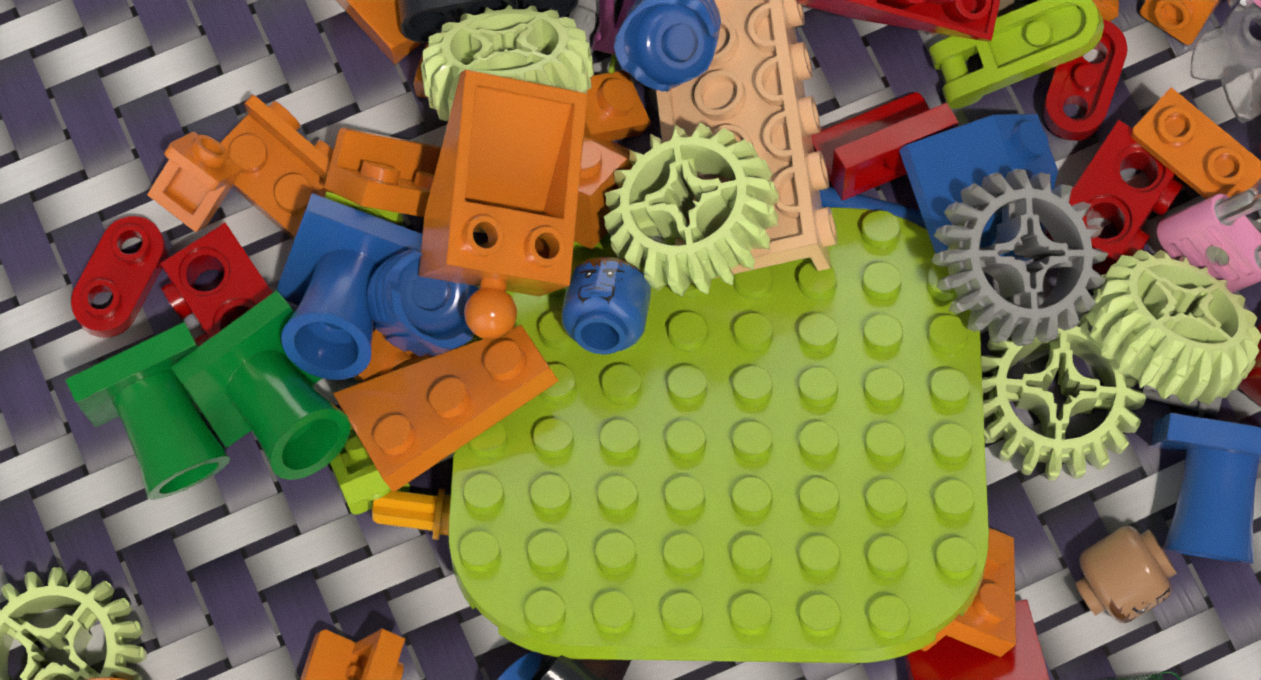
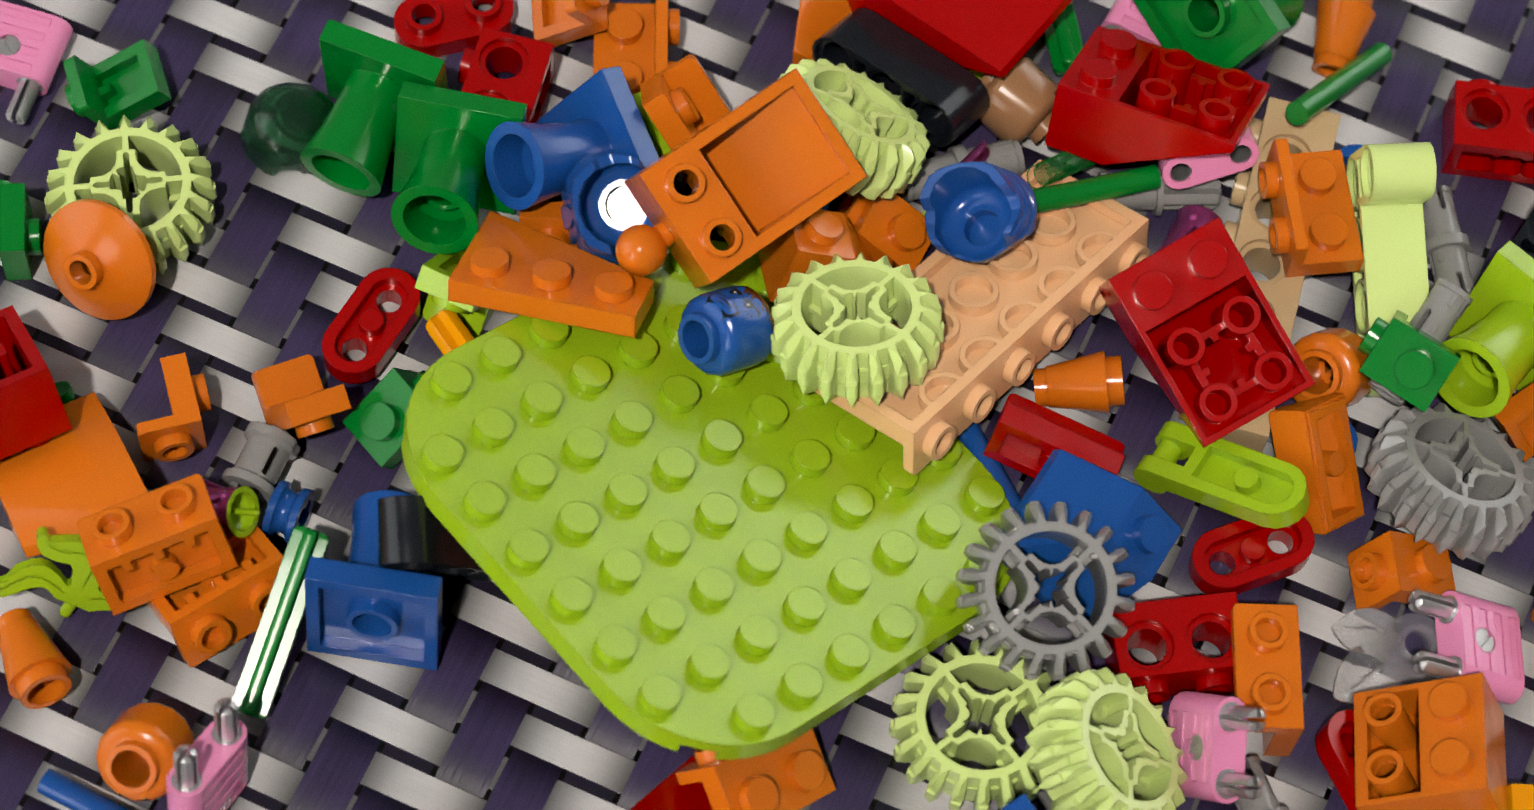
camera: 40 degrees right, 10 degrees down
none -> clear green hair [240,82,334,176]
none -> red plate [322,267,421,384]
none -> green bracket [343,368,426,469]
none -> orange cone [1033,350,1125,413]

